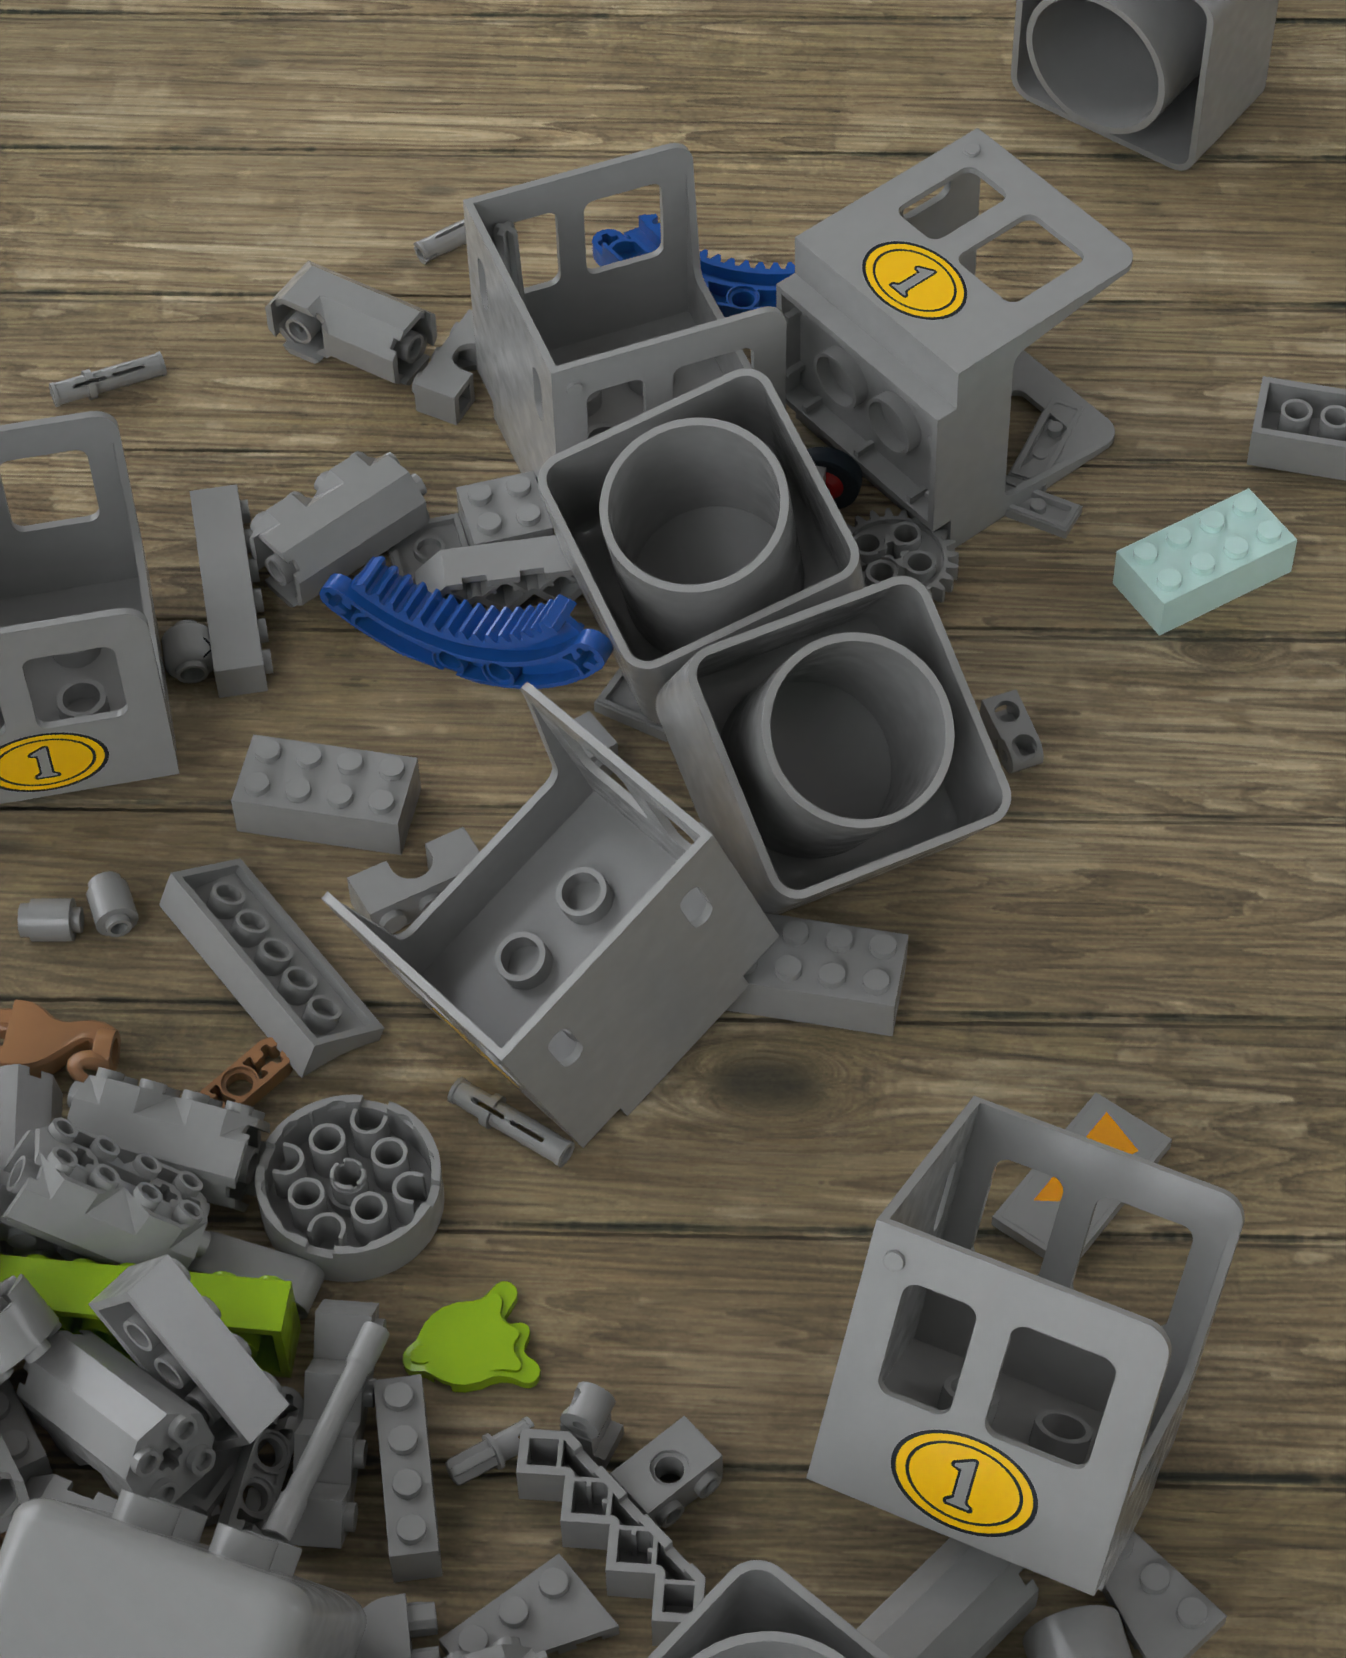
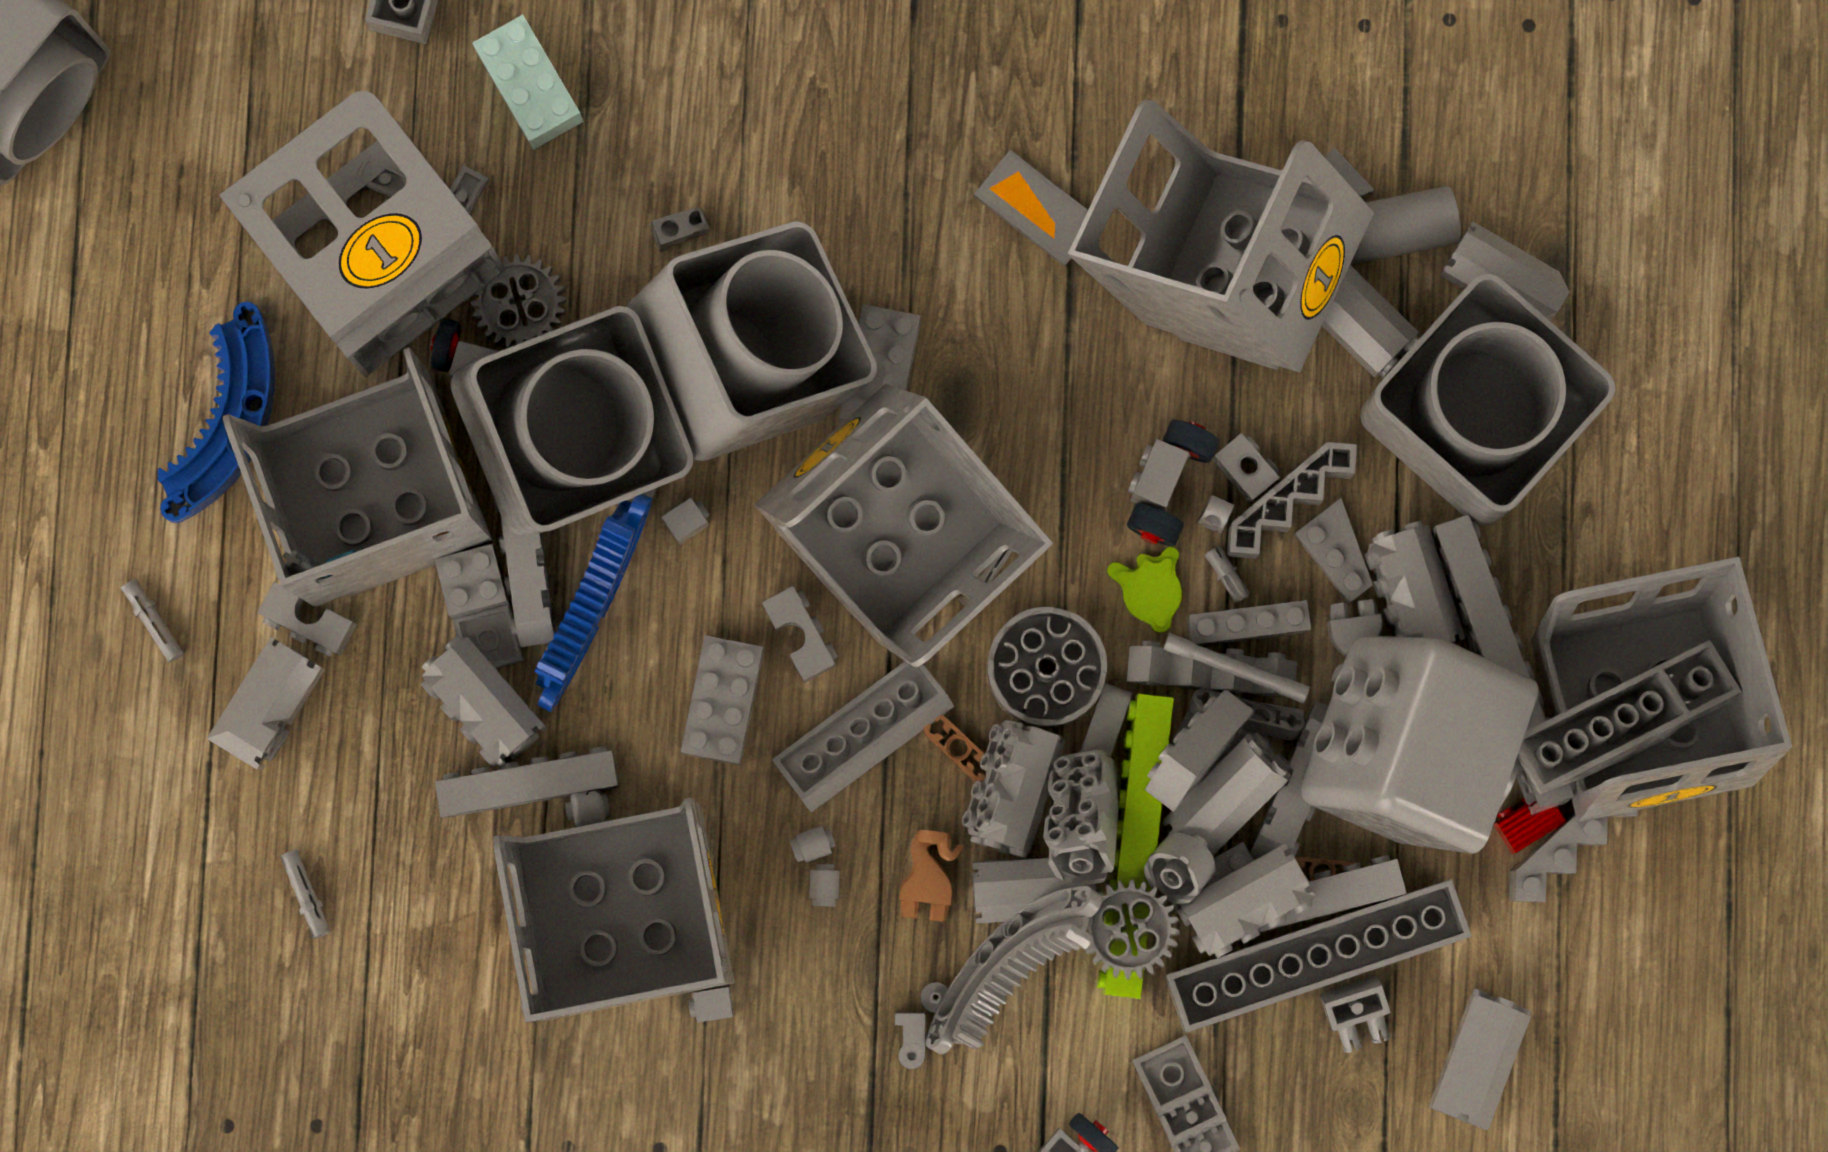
camera: 90 degrees left, 30 degrees up
none -> brick [1127,420,1219,546]

